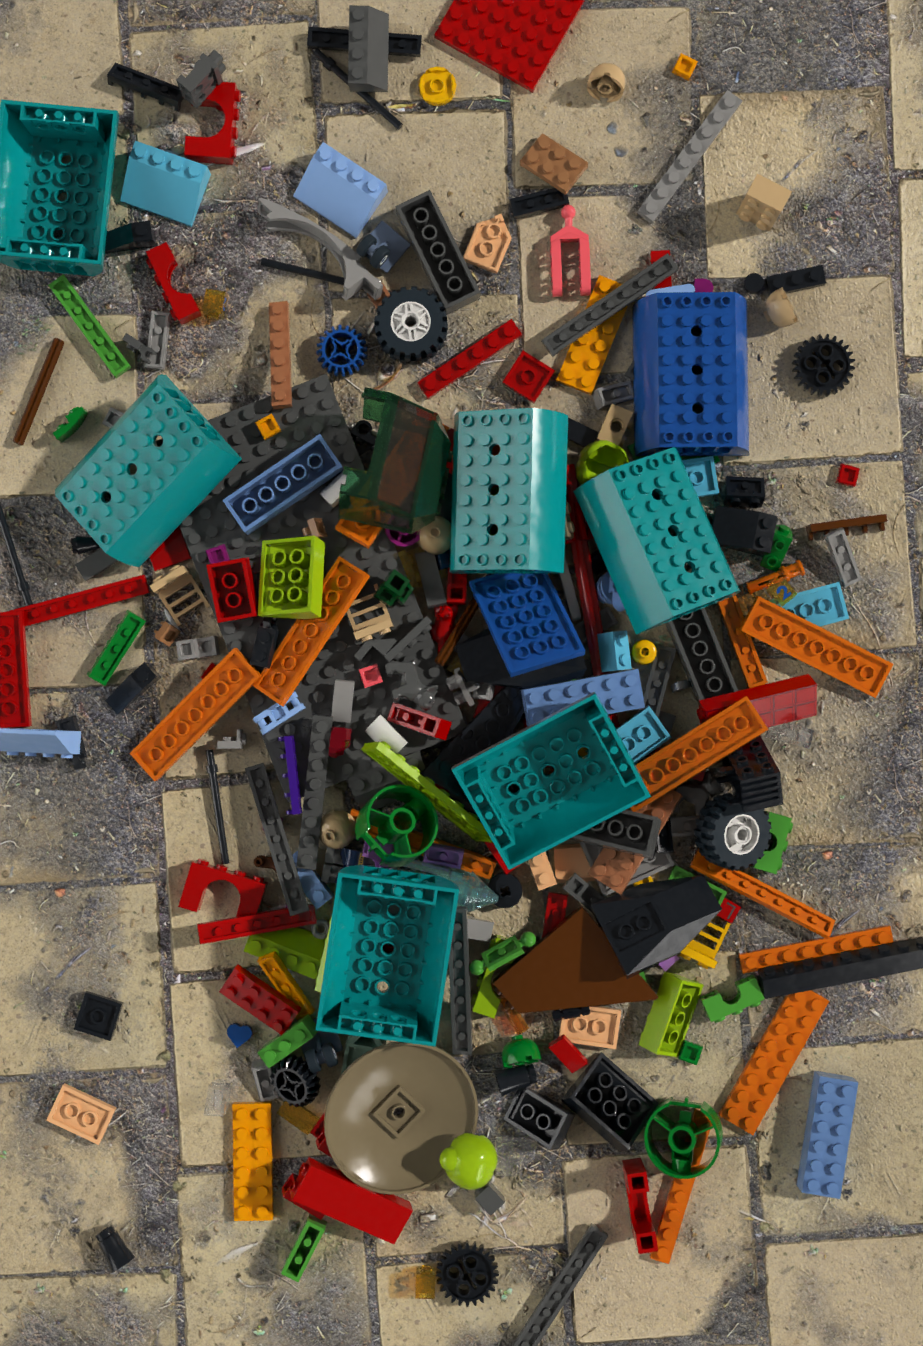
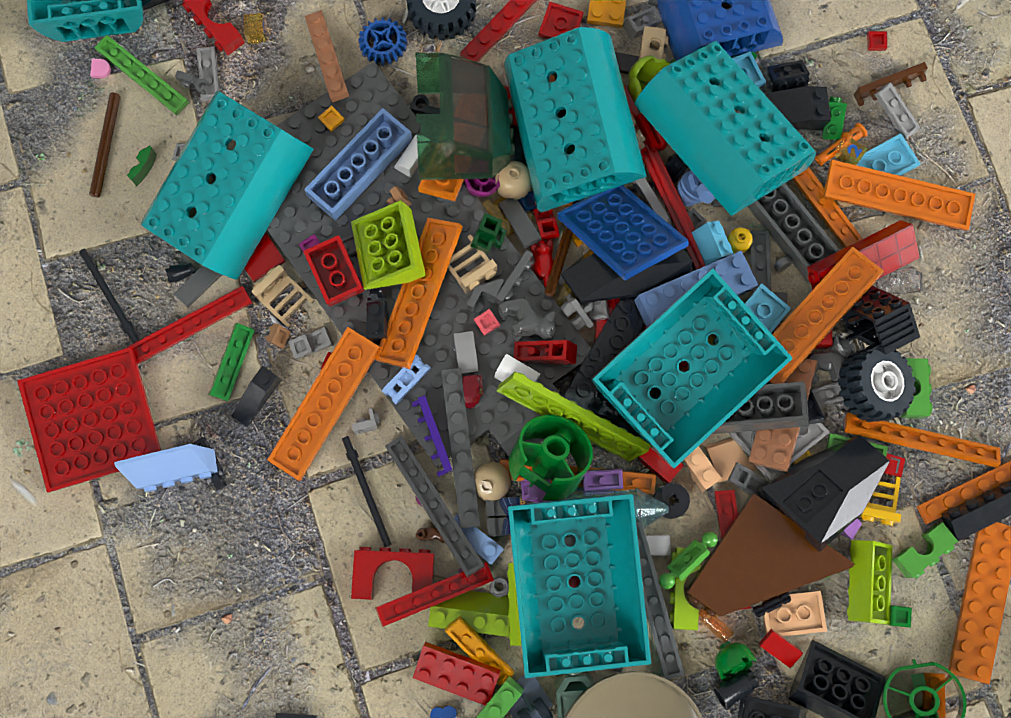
camera: 15 degrees left, 10 degrees down
none -> bright pink tile [90,59,111,79]

